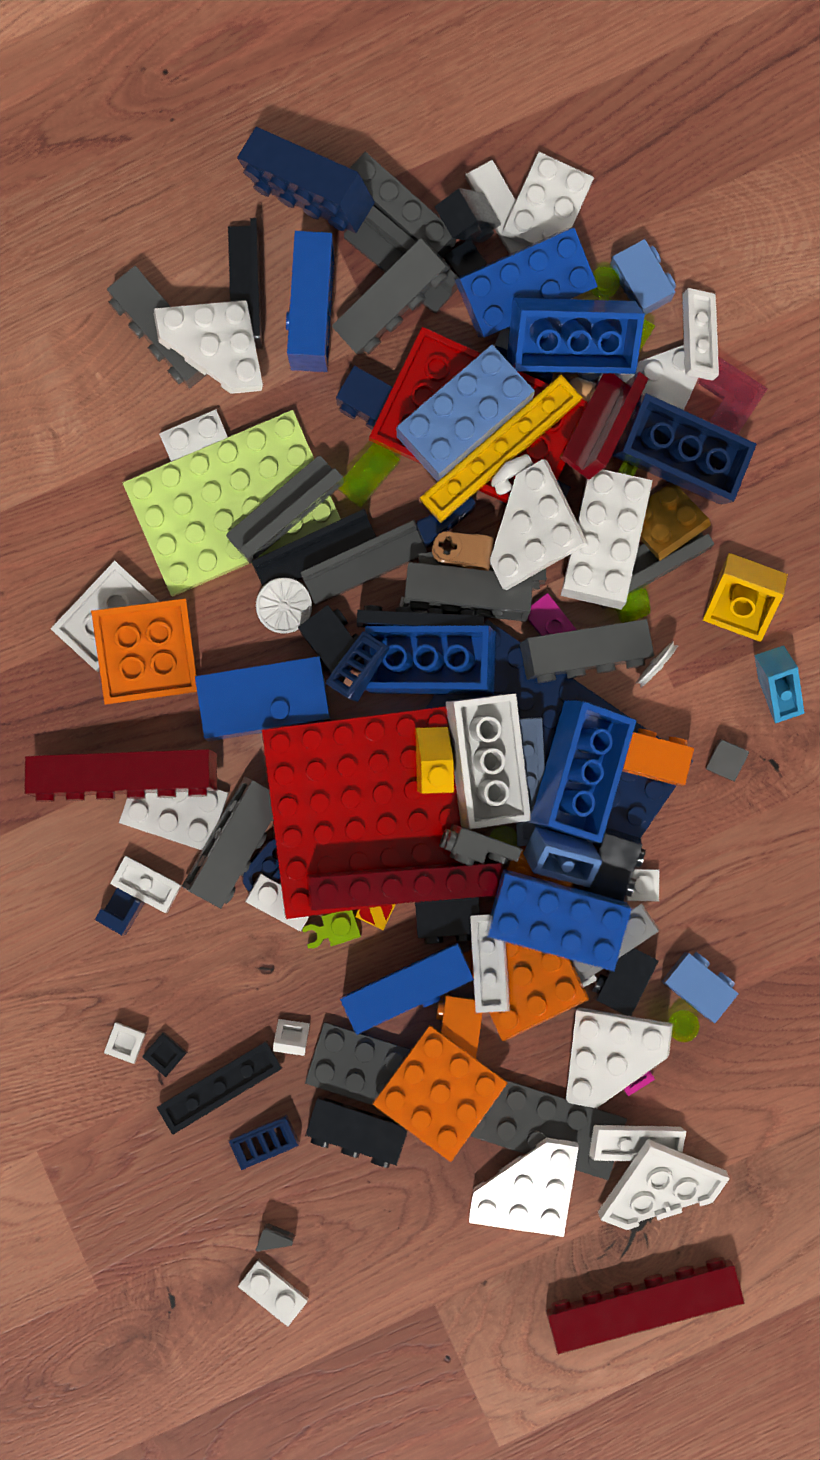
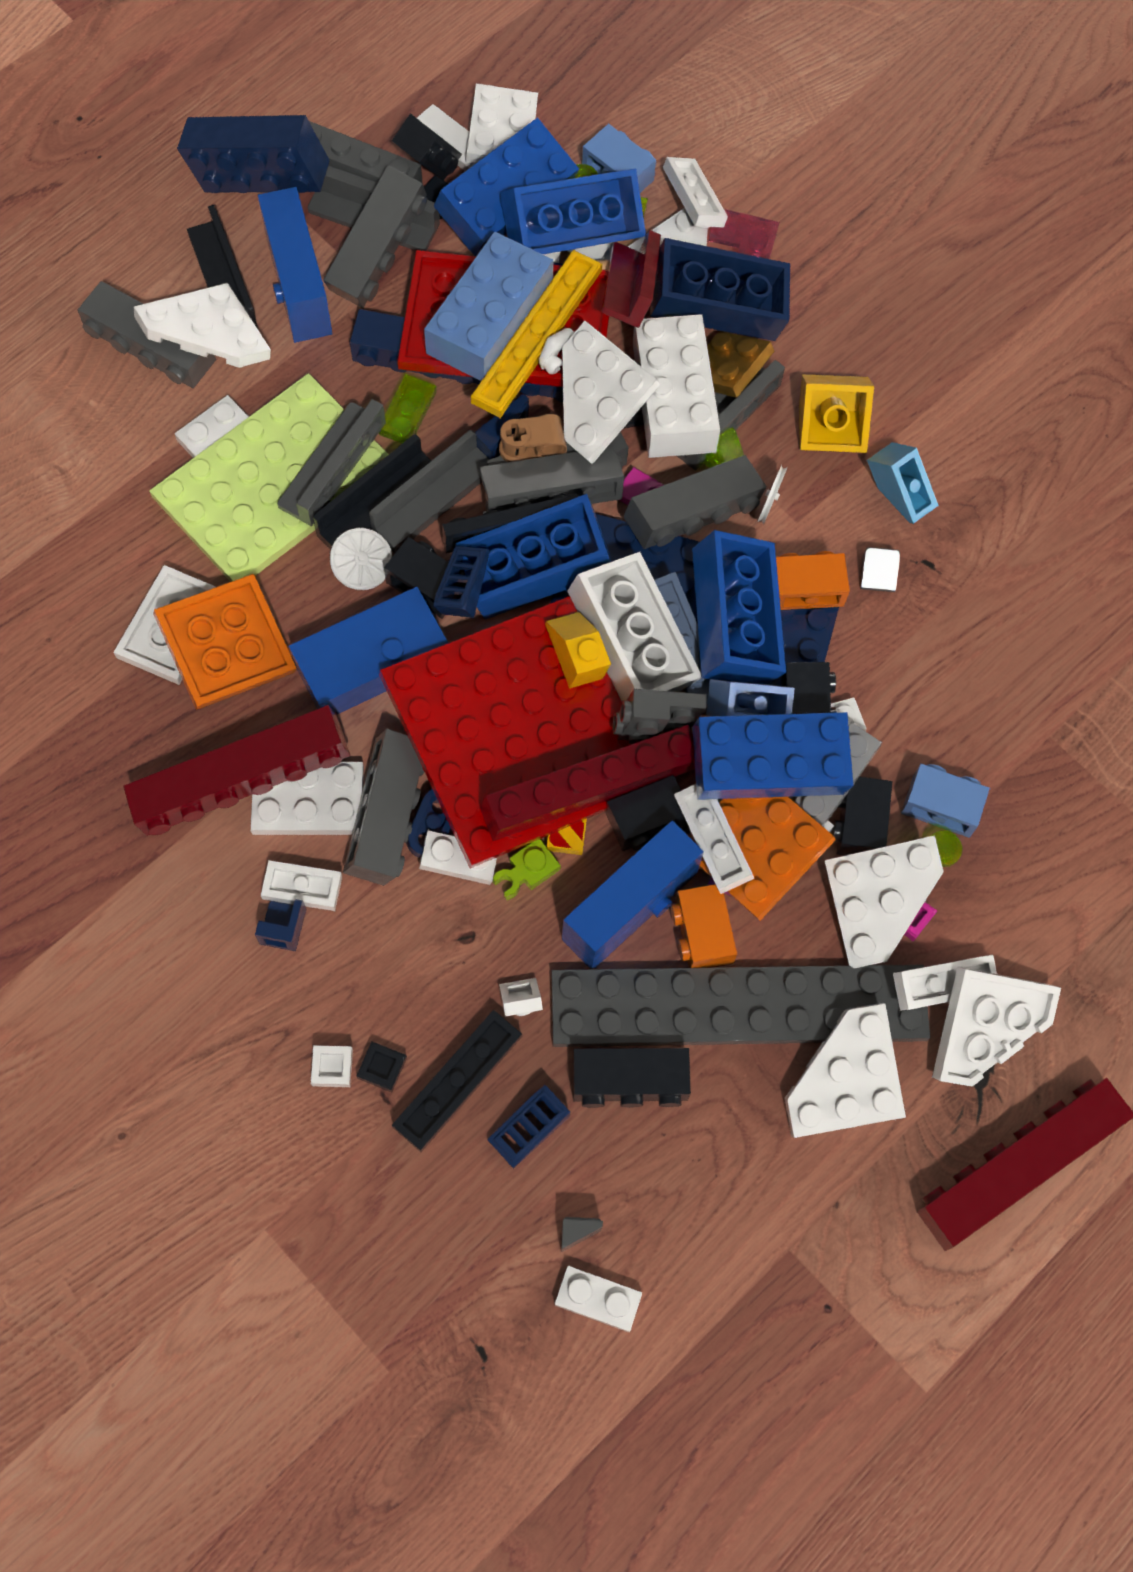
camera: 25 degrees left, 15 degrees down
orange plate [373,1025,508,1162] -> none

